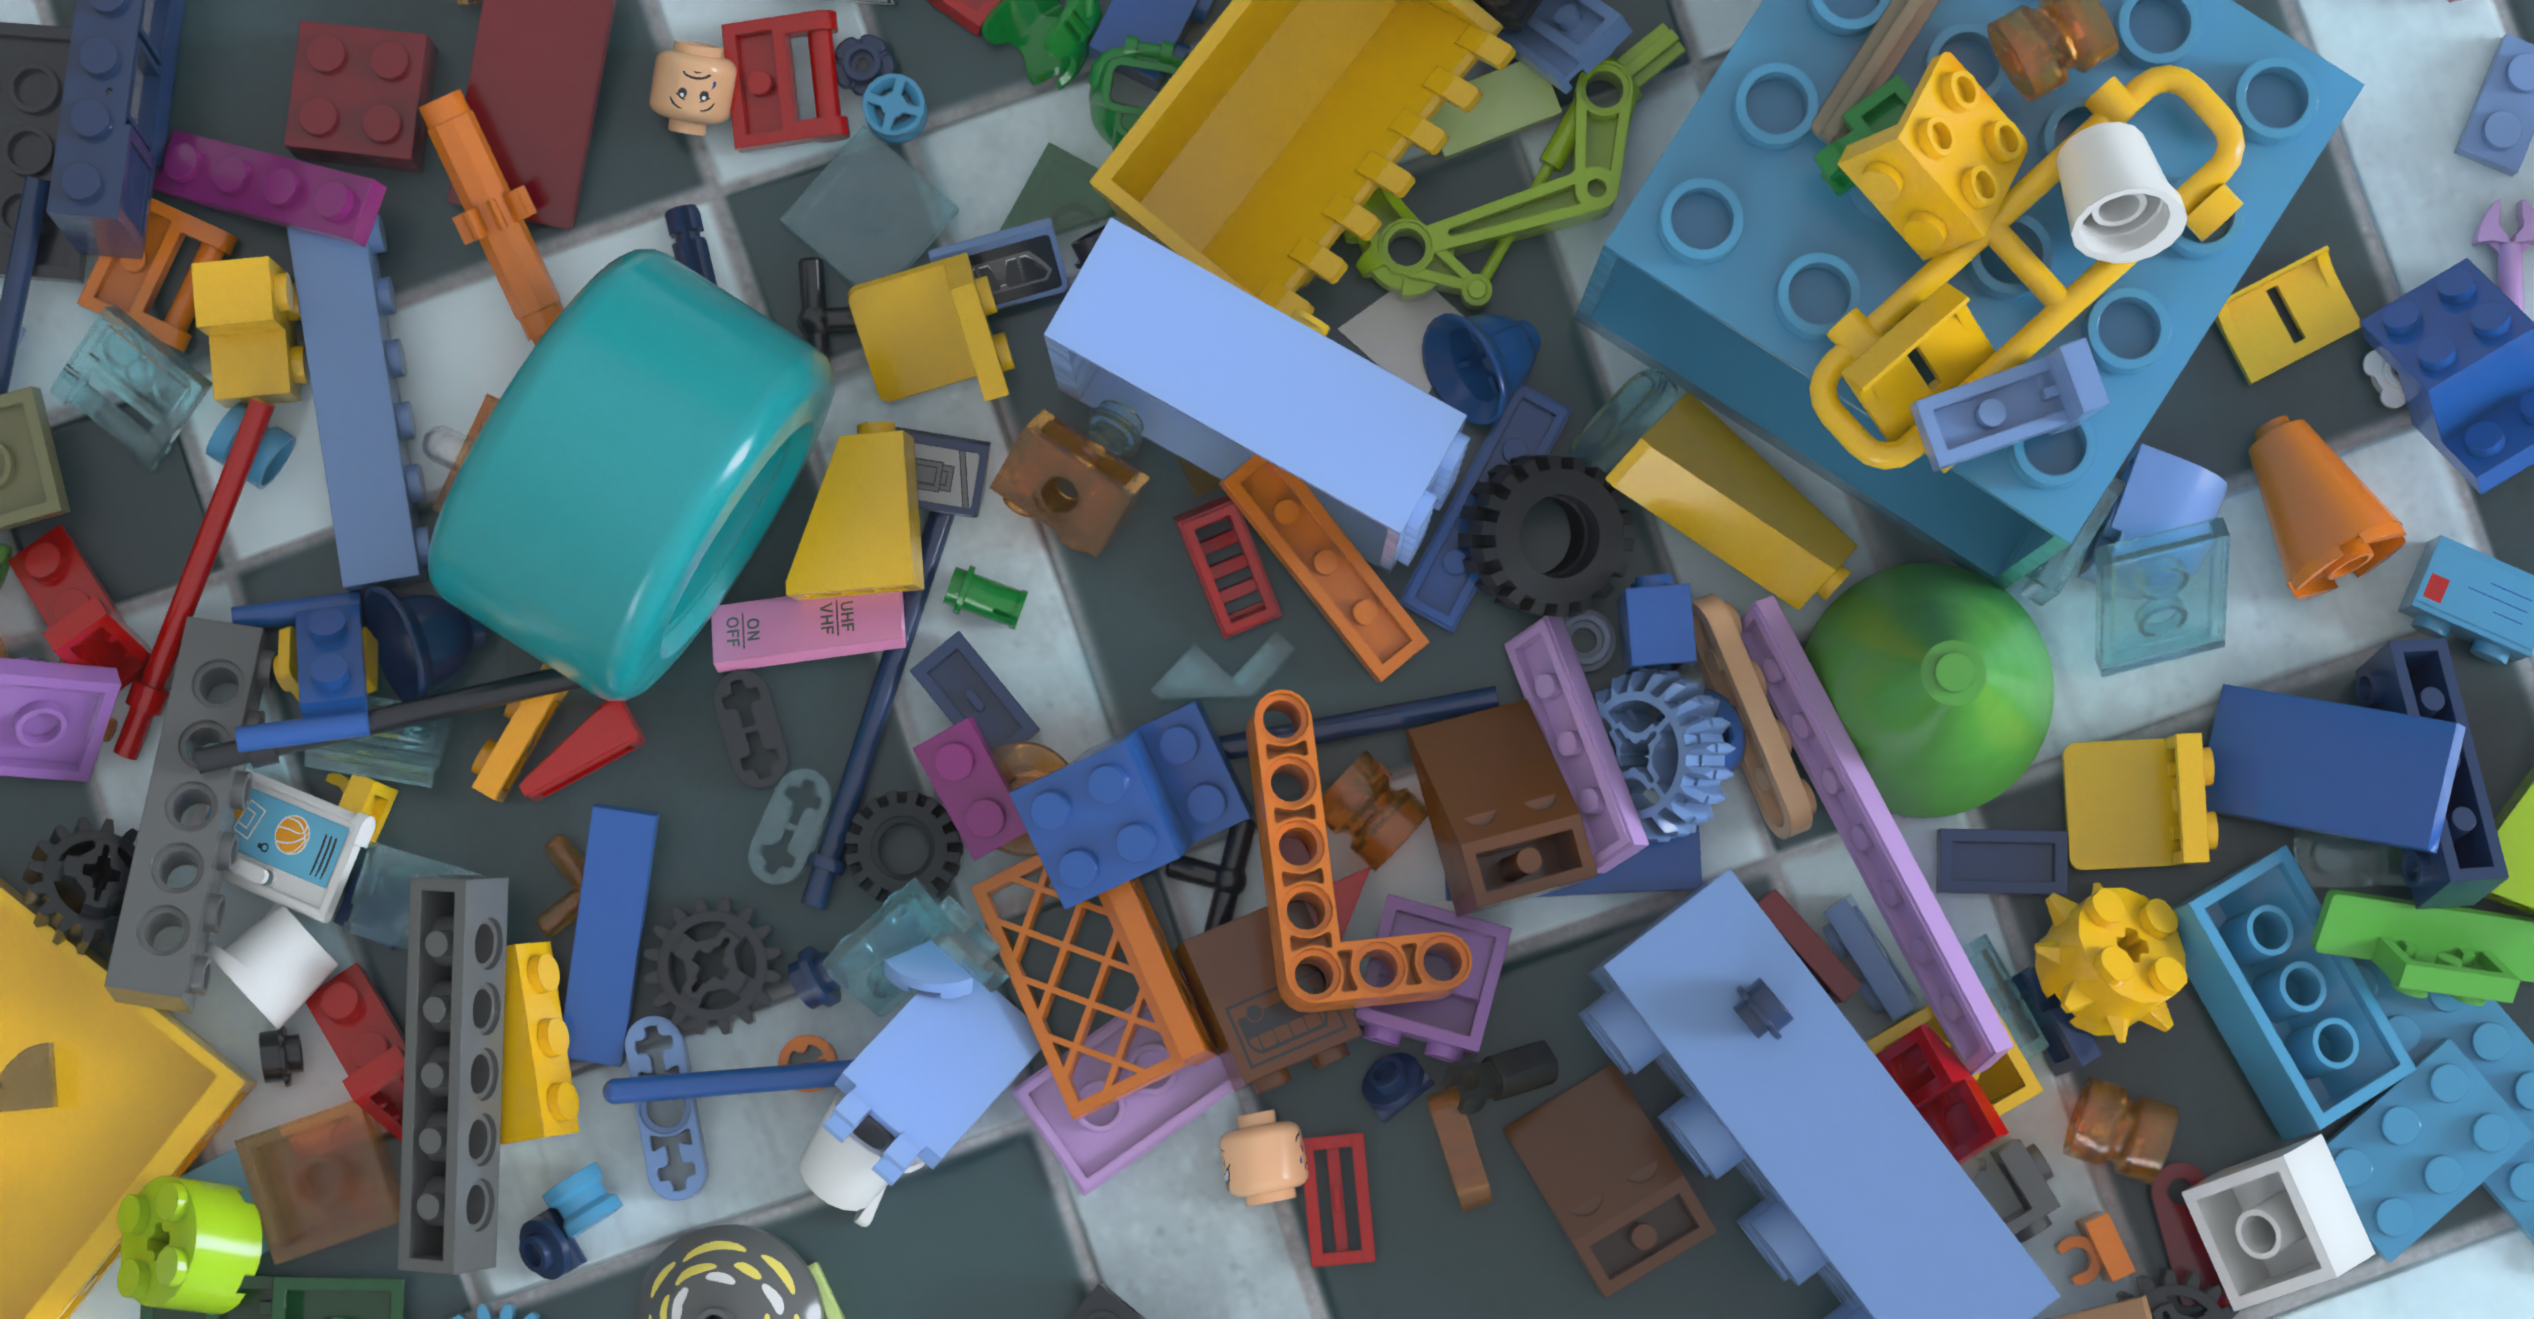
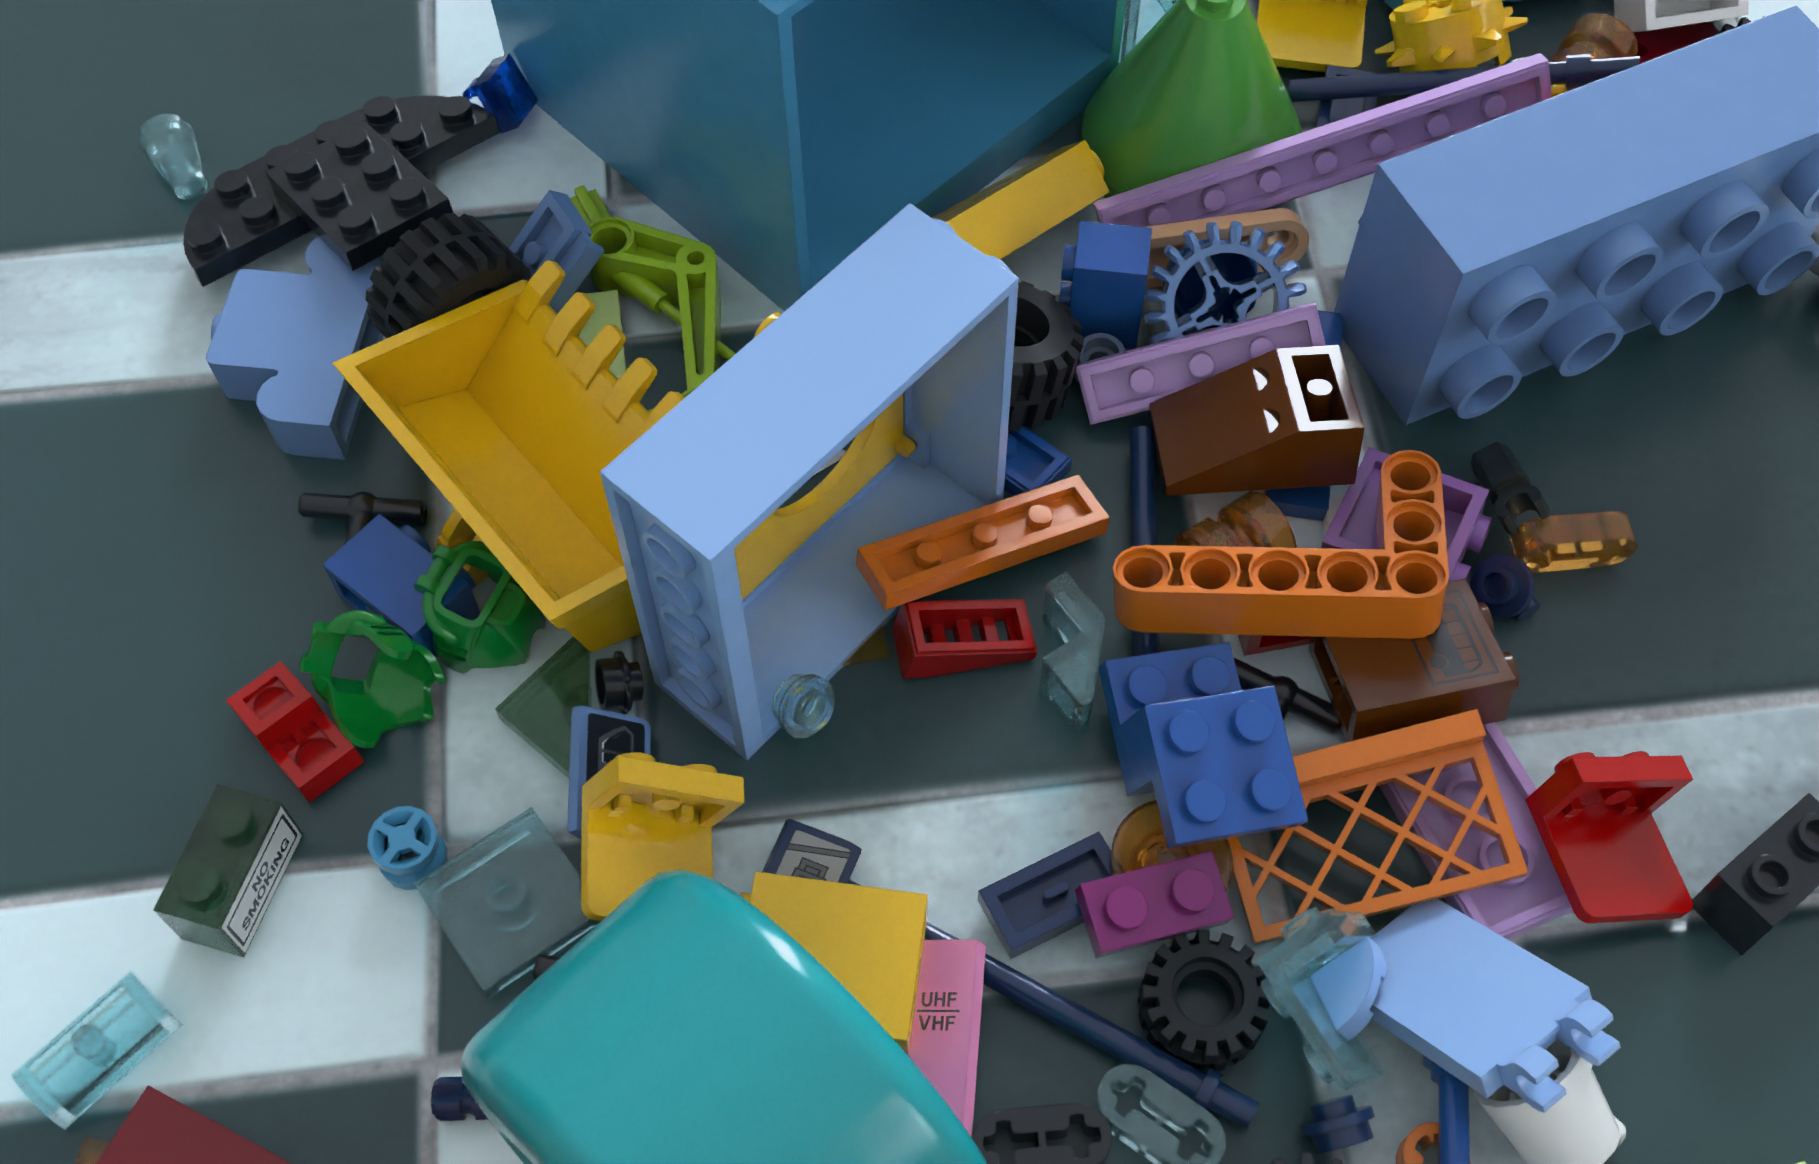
camera: 75 degrees left, 25 degrees down
light nougat head [649,40,737,136] -> none
red plate [721,10,850,153] -> none
dark blue plate [834,34,895,96] -> none
green pin [943,565,1028,630] -> none
clear orange brick [989,409,1150,557] -> none
light nougat head [1219,1109,1309,1207] -> none
red tile [1303,1133,1376,1267] -> none
reddish brown slope [1502,1063,1717,1298] -> none
dark blue plate [1733,977,1794,1040] -> none
none -> dark blue bar [1289,53,1640,102]
none -> red bracket [1525,751,1693,924]

